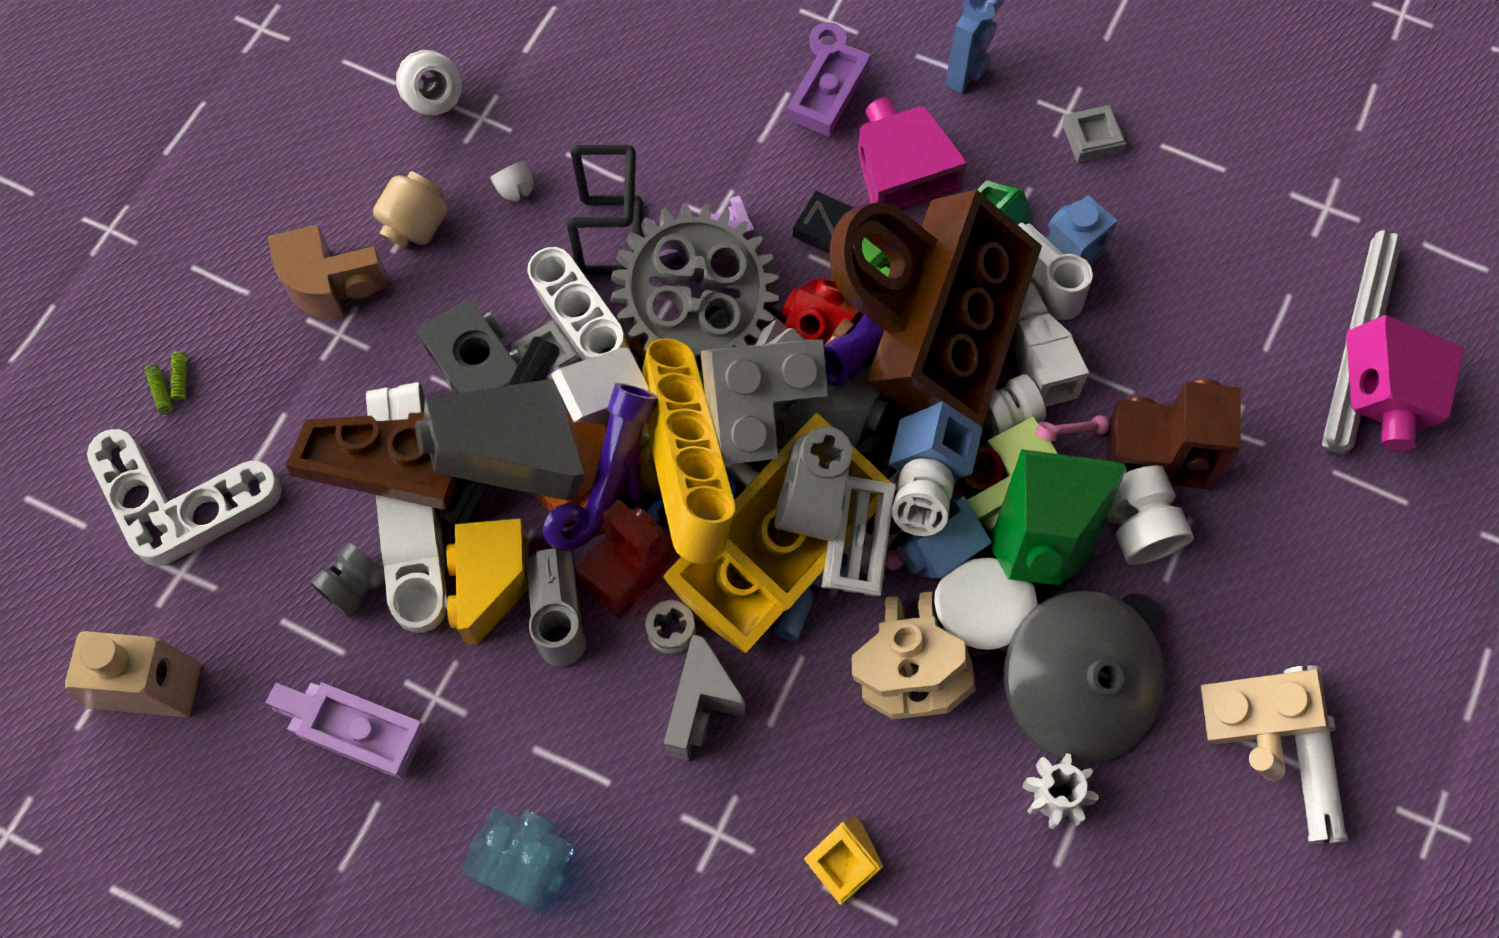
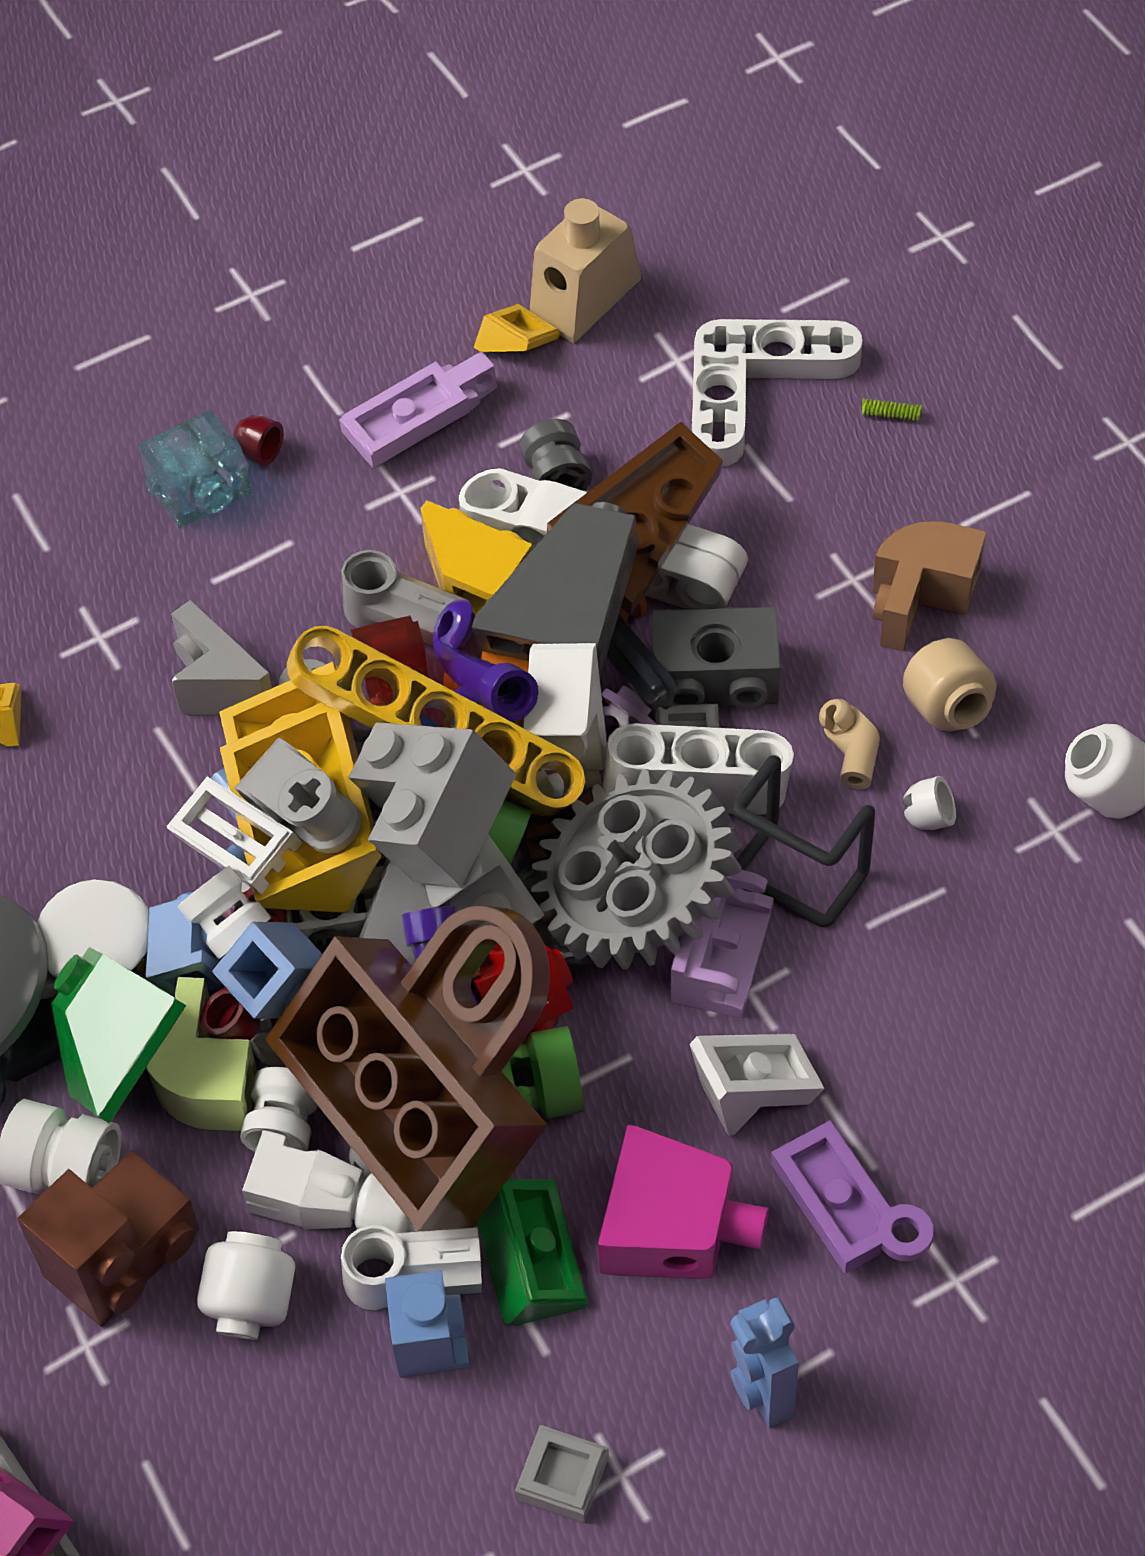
camera: 125 degrees right, 10 degrees down
lime leg [170,351,187,400] -> none
black tile [793,190,854,254] -> none
tan hinge [852,592,976,719] -> none
bright pink hinge [1035,415,1110,441] -> none
none -> white head [197,1231,295,1340]
none -> dark red hinge [234,415,284,466]
none -> yellow slope [474,304,560,352]
none -> white slope [690,1034,825,1136]
none -> tan arm [819,699,880,790]

